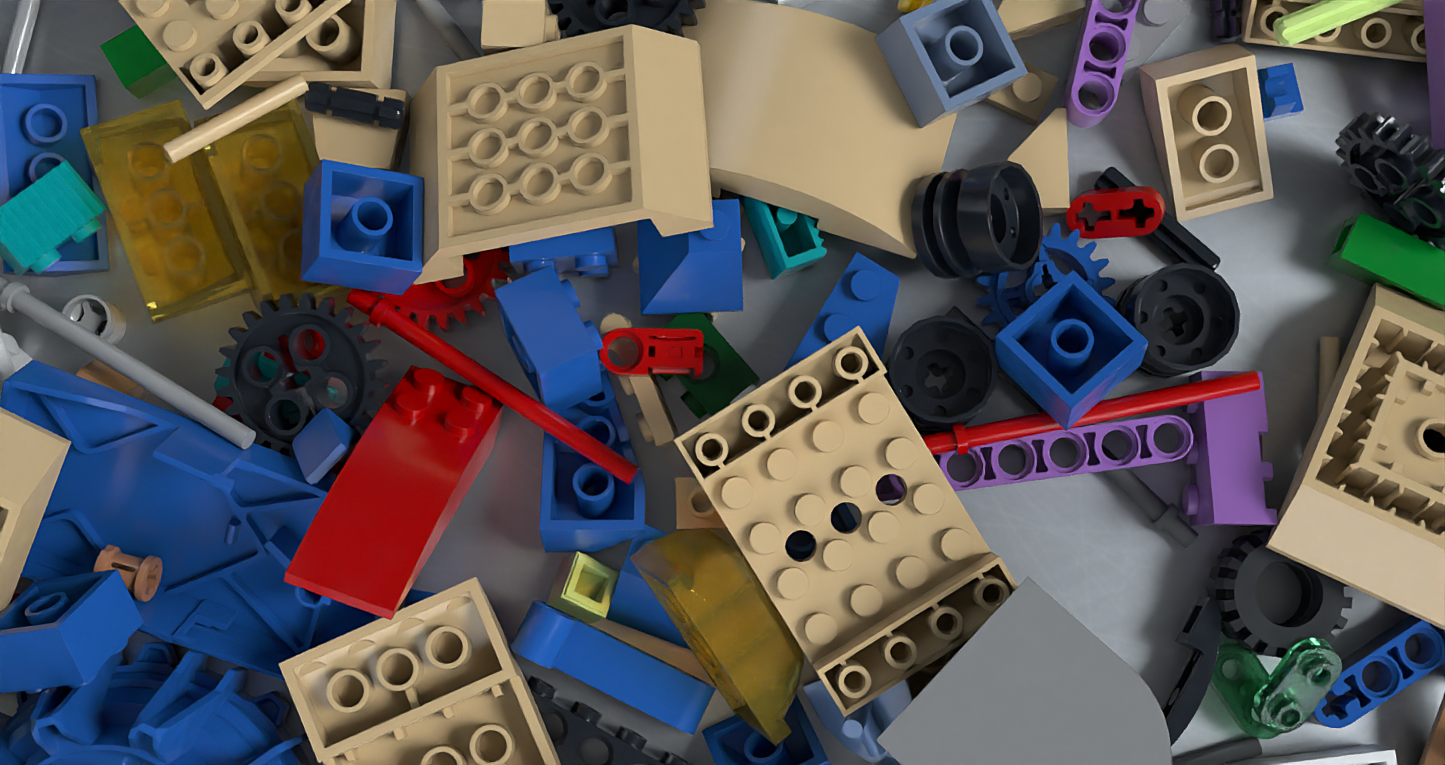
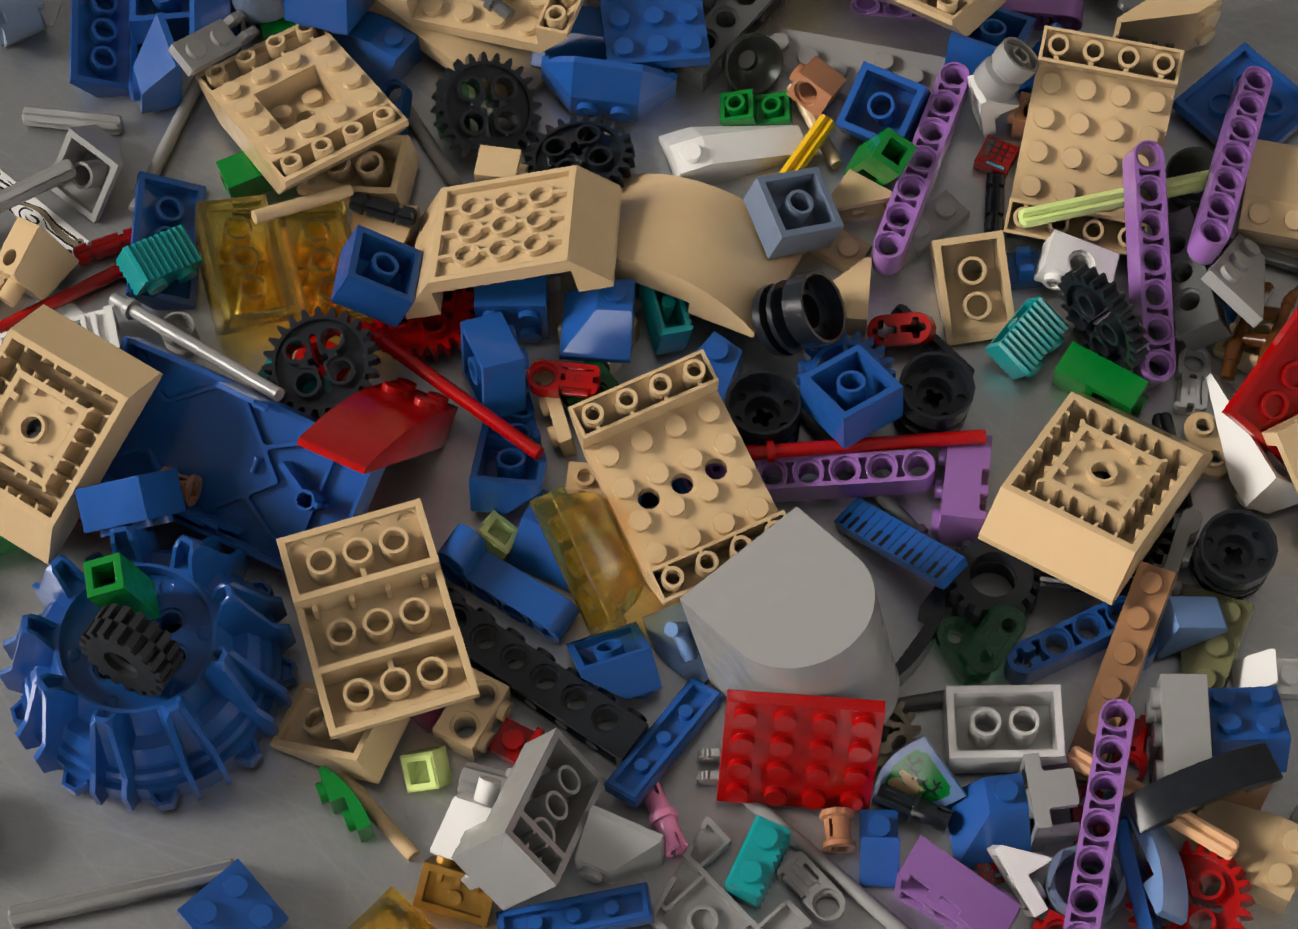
camera: 10 degrees right, 20 degrees down
blue slope [292,408,355,485] -> none
none -> blue tile [833,497,968,590]
none -> teal brick [985,296,1069,380]
none -> white brick [1033,229,1120,290]

